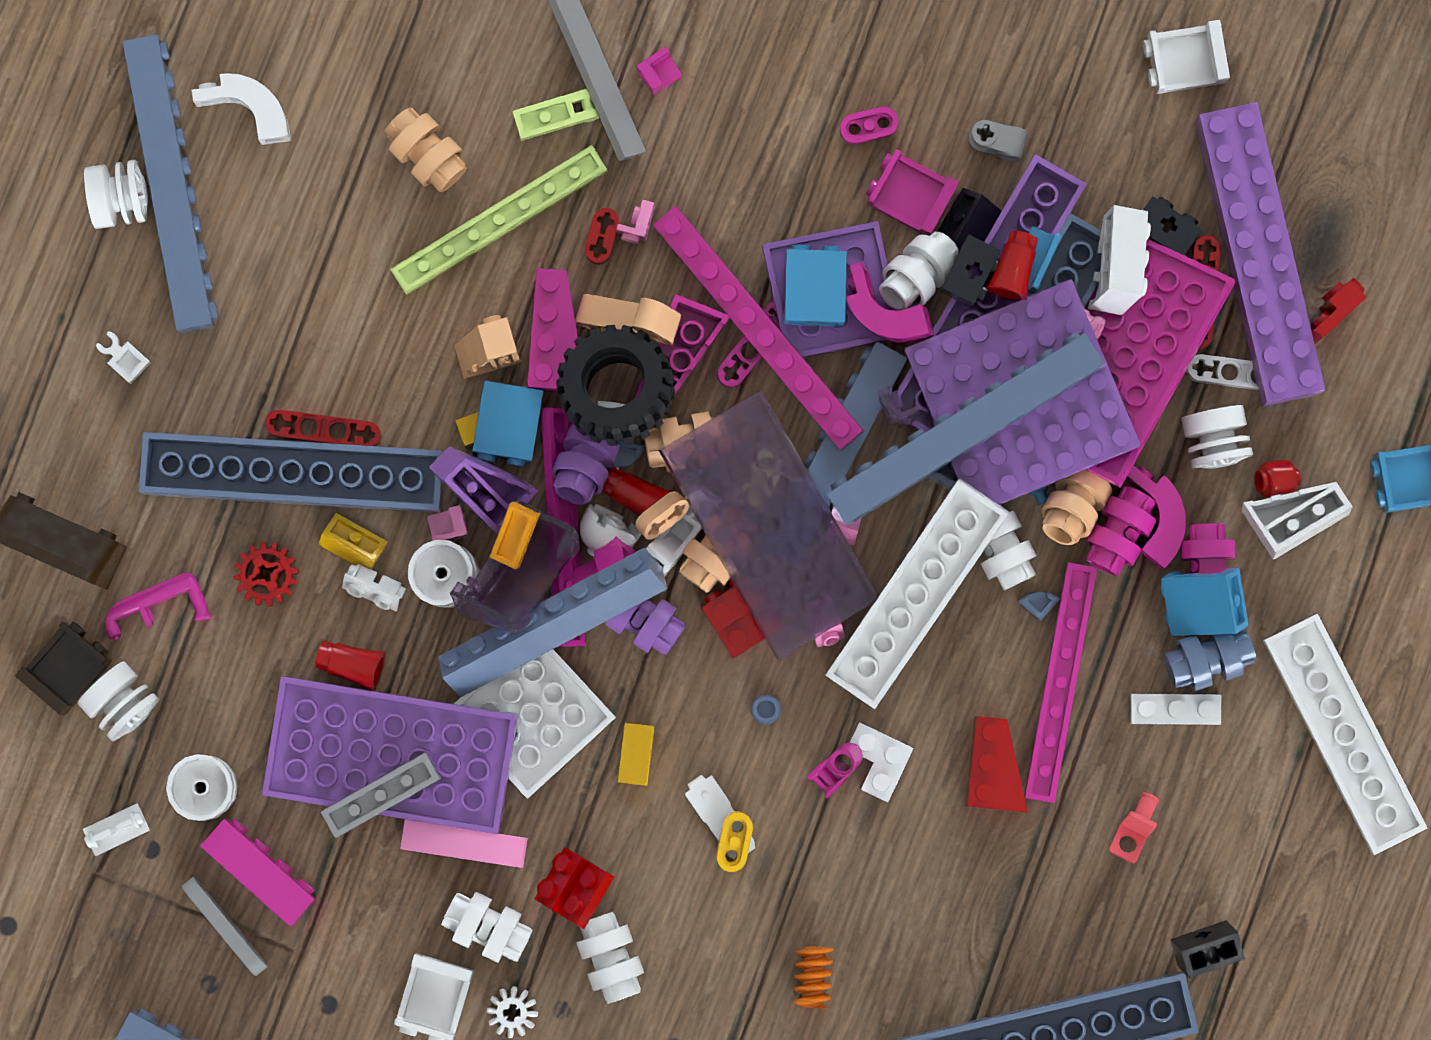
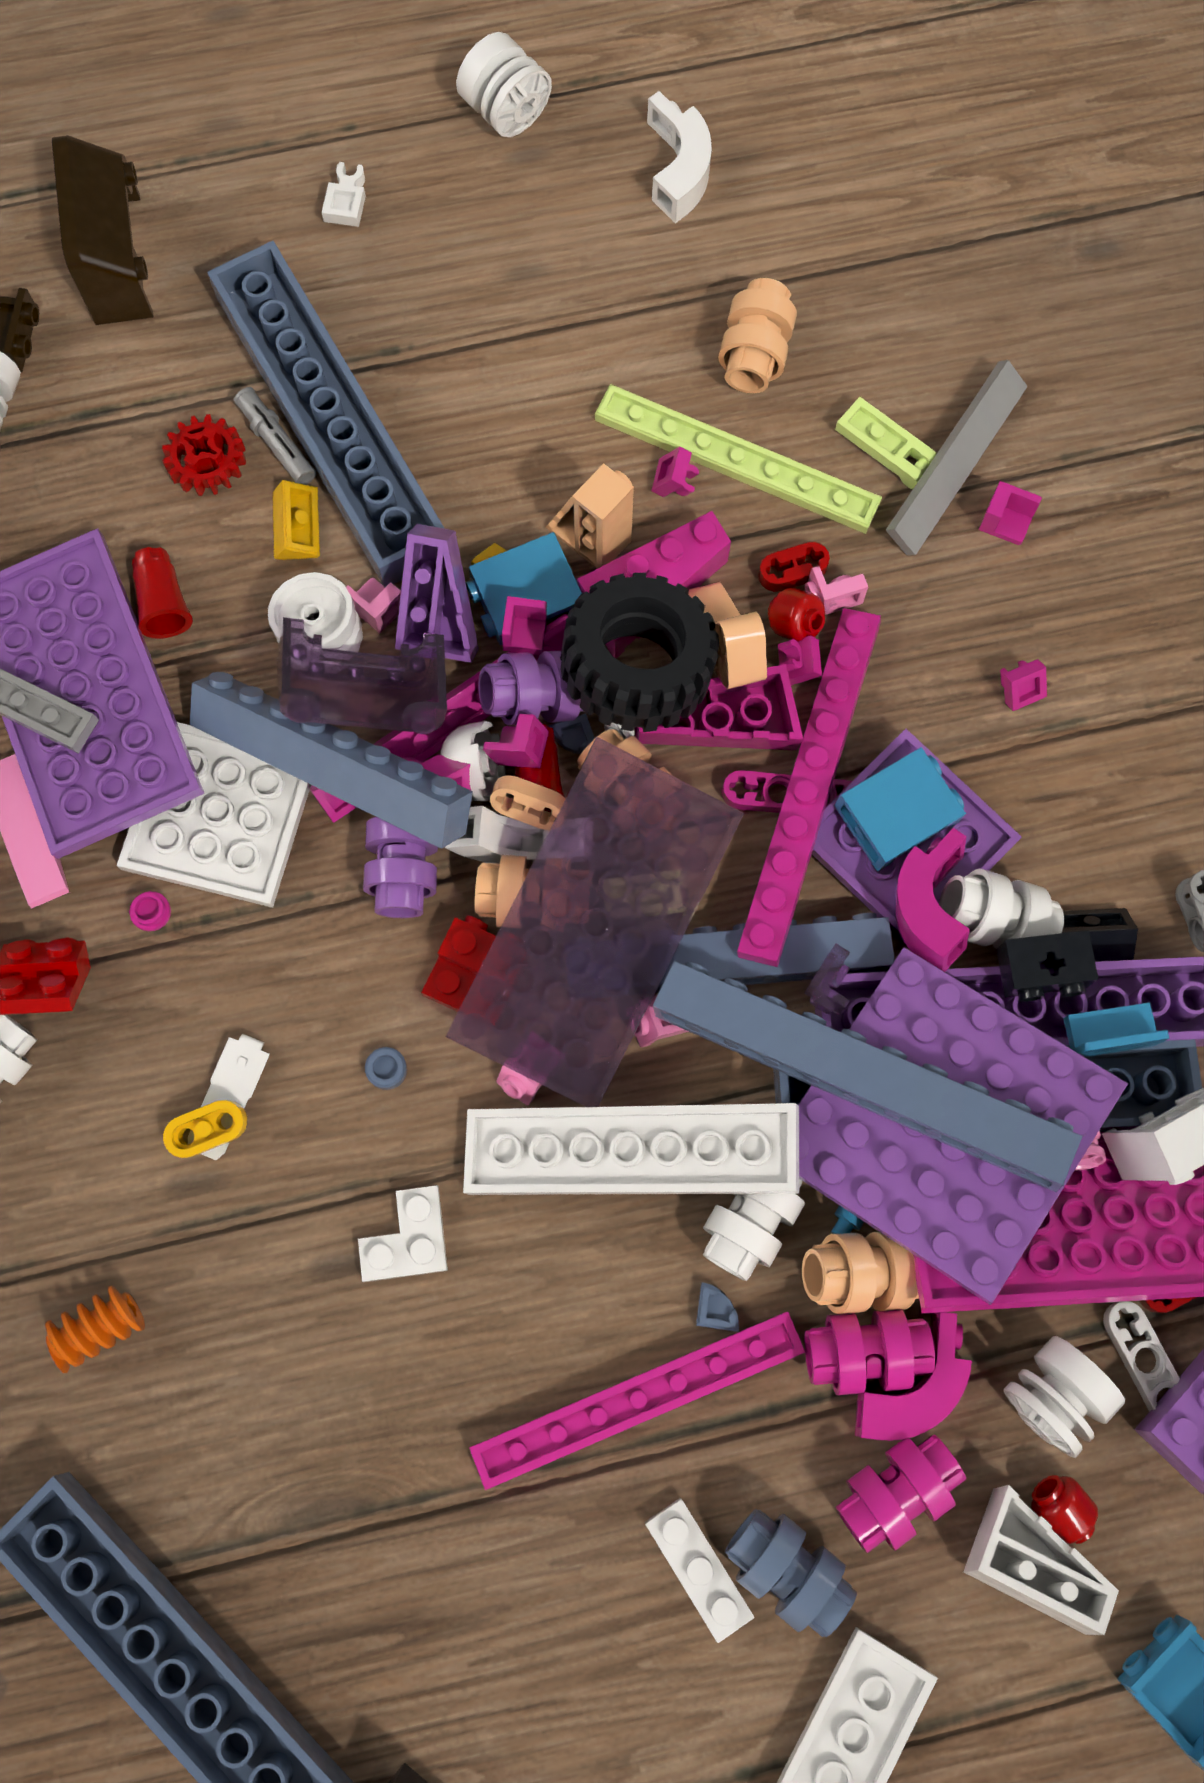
camera: 60 degrees right, 10 degrees down
dark pink piece [104,573,212,641] -> none
sand blue brick [122,34,219,334] -> none
red beam [265,410,382,446] -> none
white hinge [342,564,406,612] -> none
light orange tile [490,501,540,570] -> none
yellow slope [618,723,655,786] -> none
dark pink piece [806,742,863,799] -> none
dark pink plate [840,107,899,145] -> none
dark pink panel [865,149,959,236] -> none
red wedge [965,716,1028,813] -> none
red plant [986,231,1038,301] -> none
coral bracket [1109,792,1159,864] -> none
dark azure panel [1161,567,1249,636] -> none
none -> dark pink plate [129,891,171,932]
none -> light grey pin [234,387,316,485]
none -> dark pink panel [483,714,549,768]
none -> dark pink panel [502,596,547,655]
none -> dark pink tile [651,446,699,497]
none -> red head [768,588,825,642]
none -> dark pink tile [778,635,822,686]
none -> dark pink tile [1000,659,1047,711]

